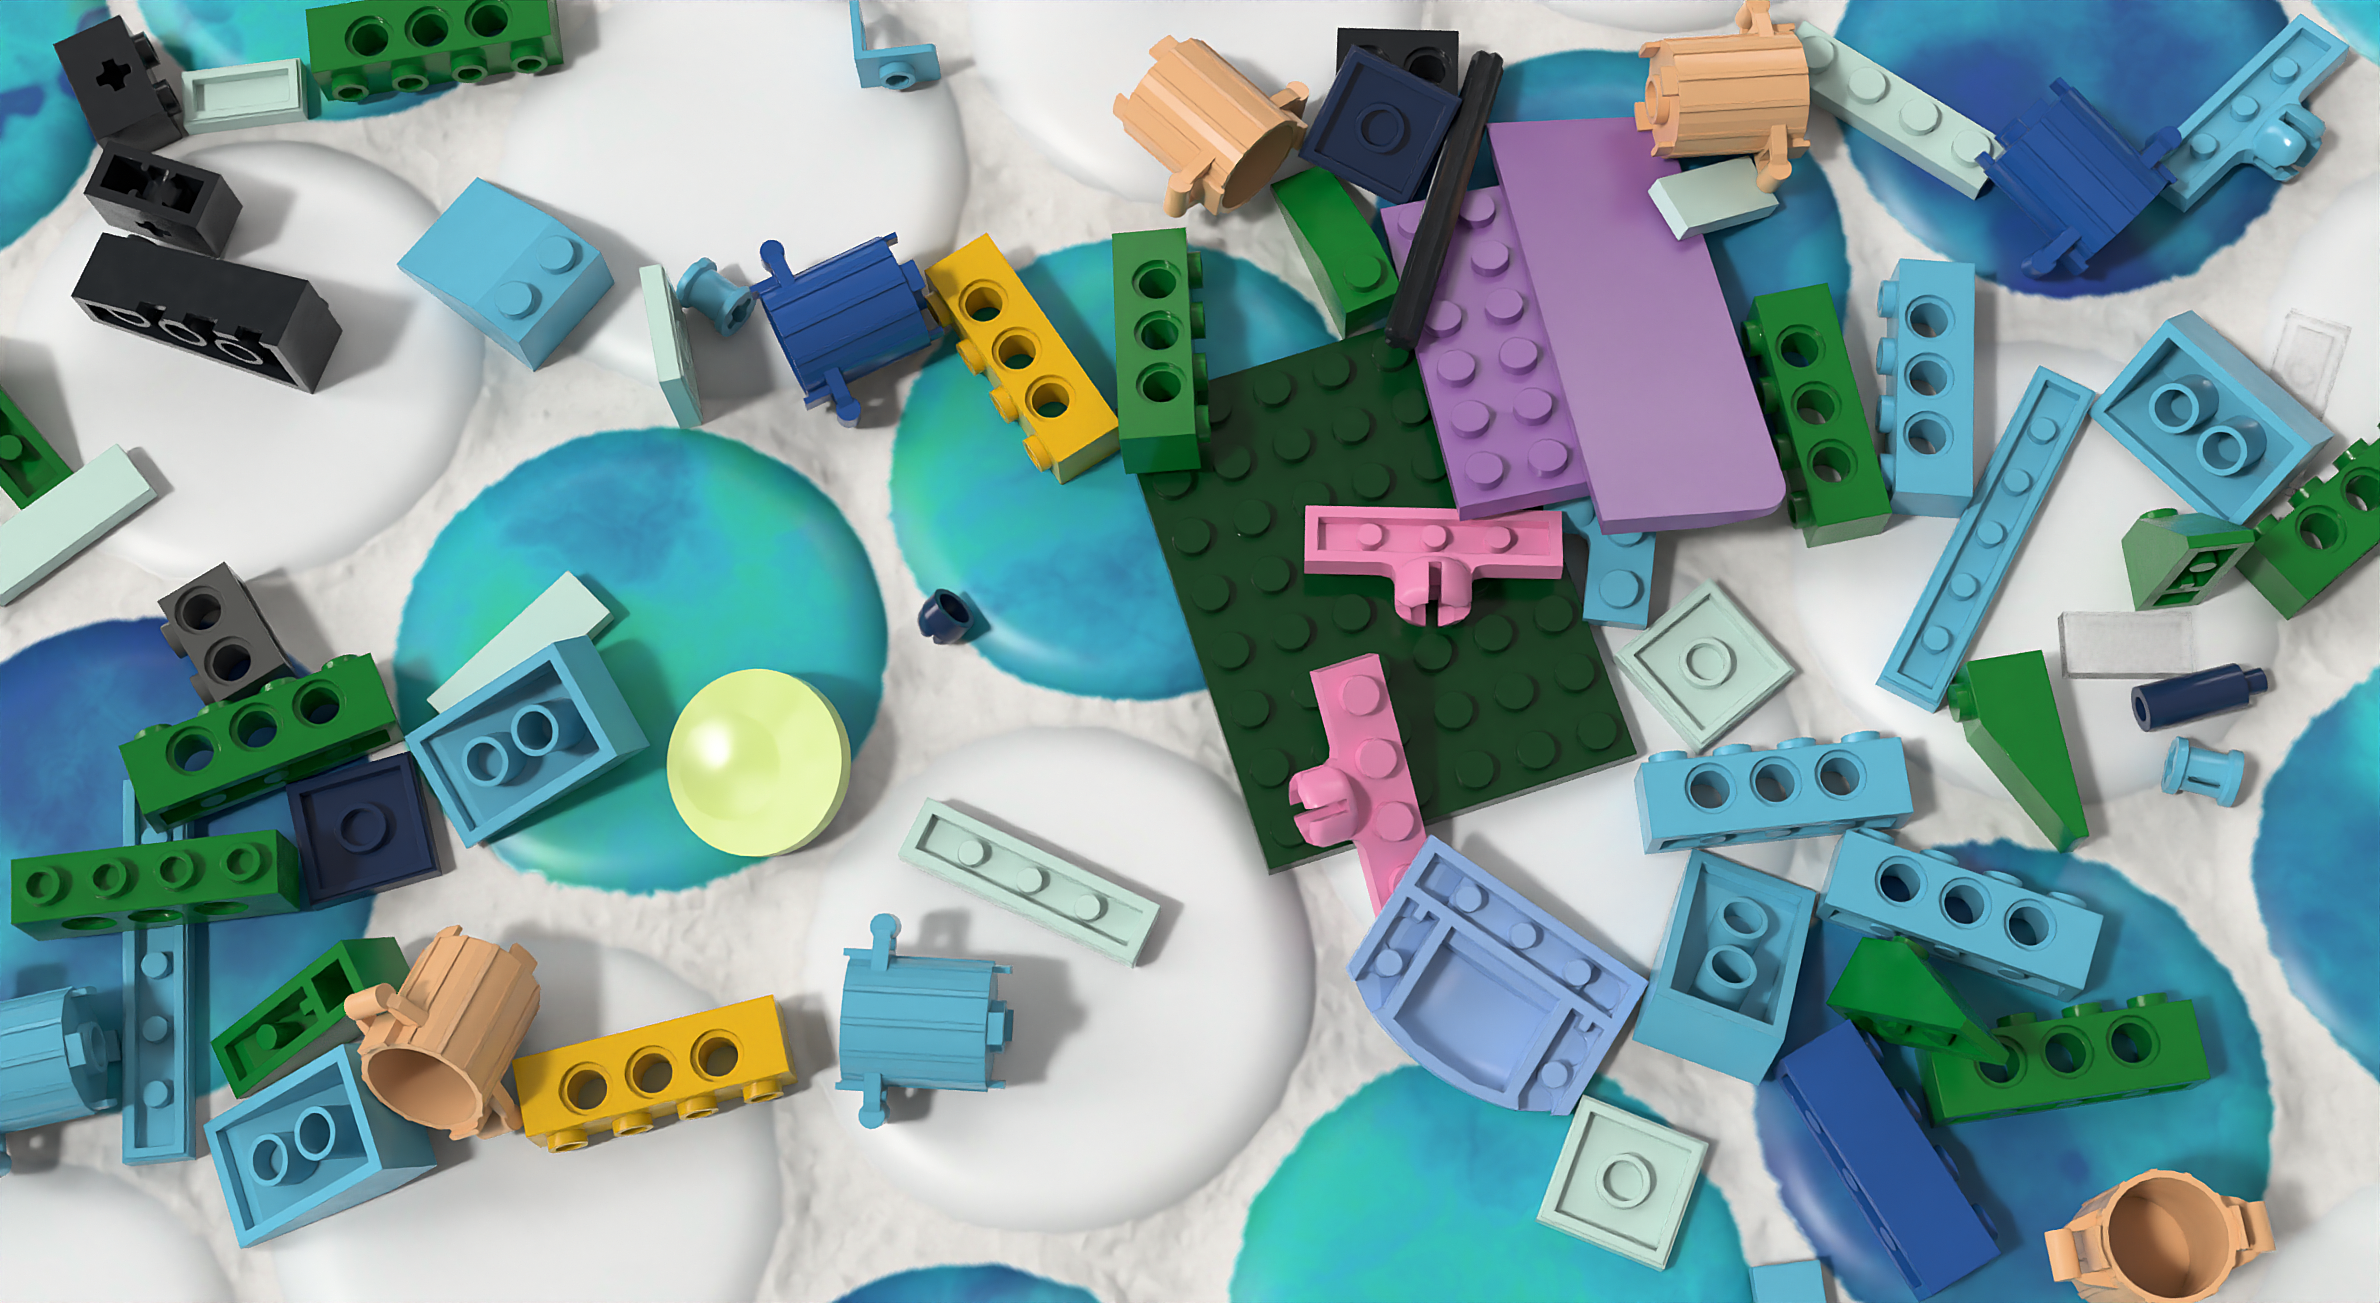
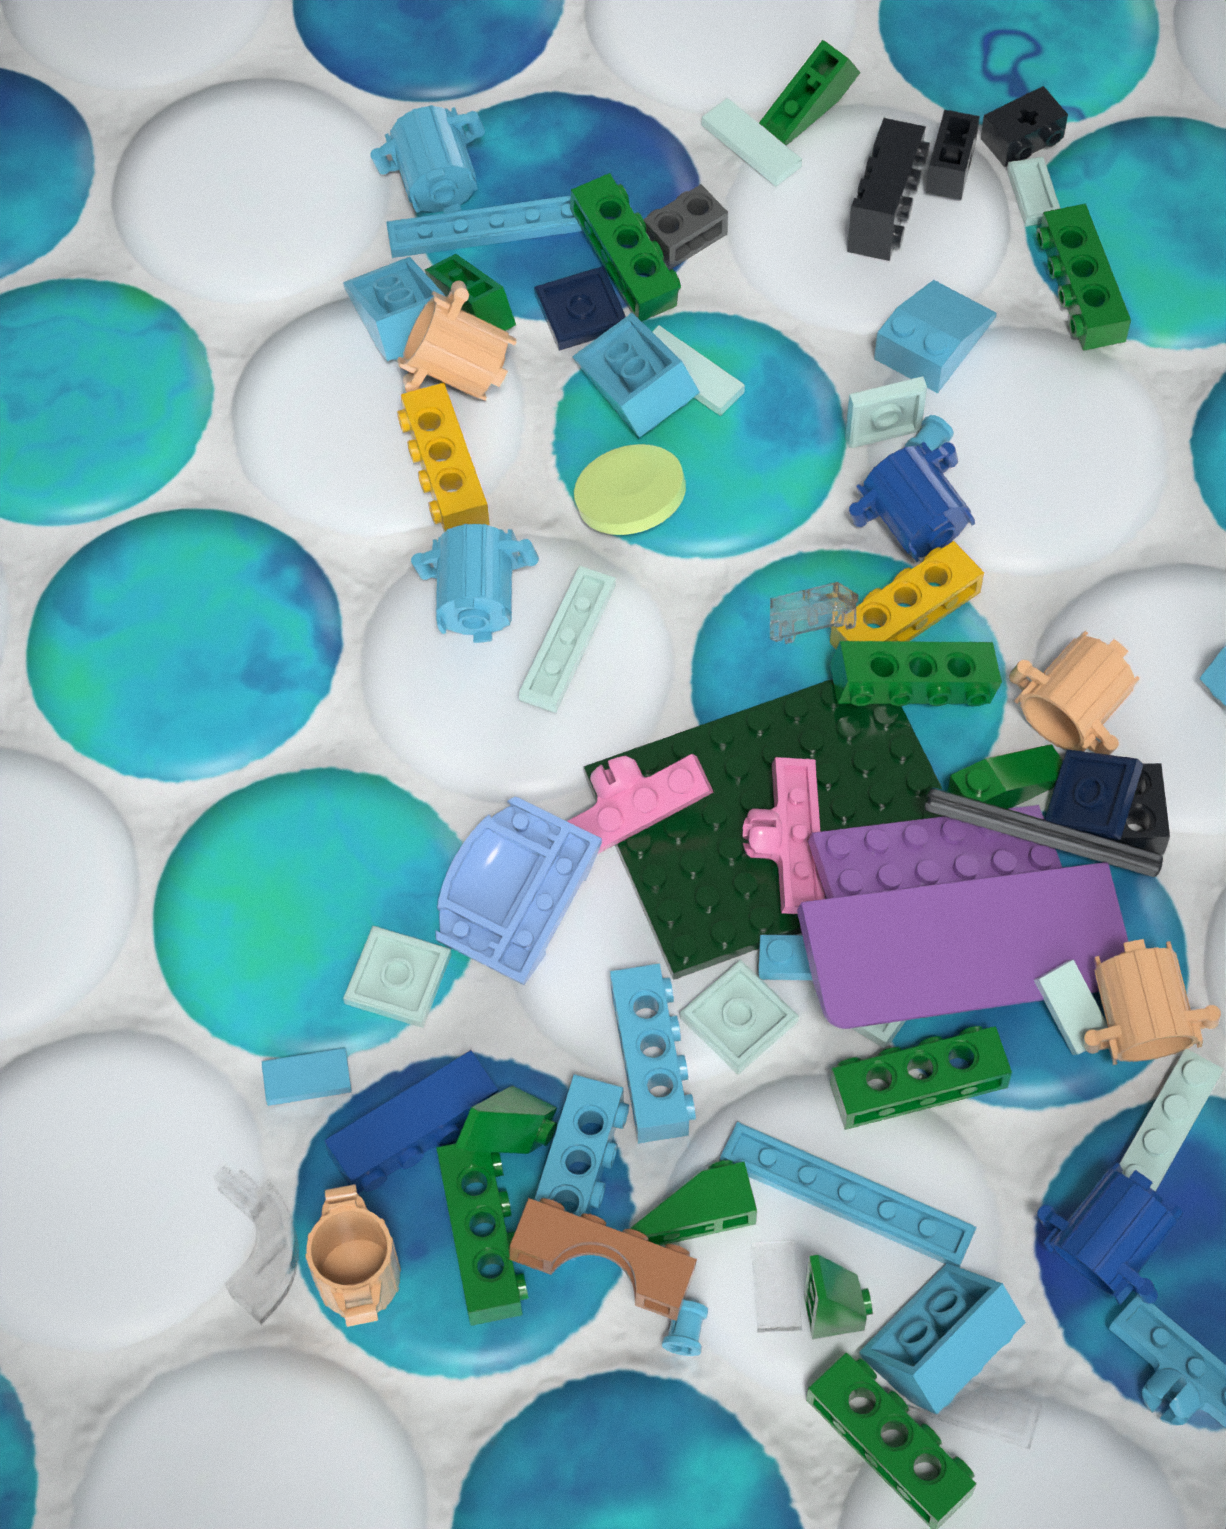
camera: 85 degrees right, 10 degrees down
green brick [11,829,300,941] -> none
medium azure bracket [849,0,941,90] -> none
dark blue hinge [917,589,974,645] -> none
medium azure slope [1632,848,1816,1086] -> none
medium azure brick [1875,258,1975,519] -> none
dark blue cylinder [2131,663,2268,732] -> none
none -> nougat arch [510,1198,697,1321]
none -> clear hinge [770,582,858,644]

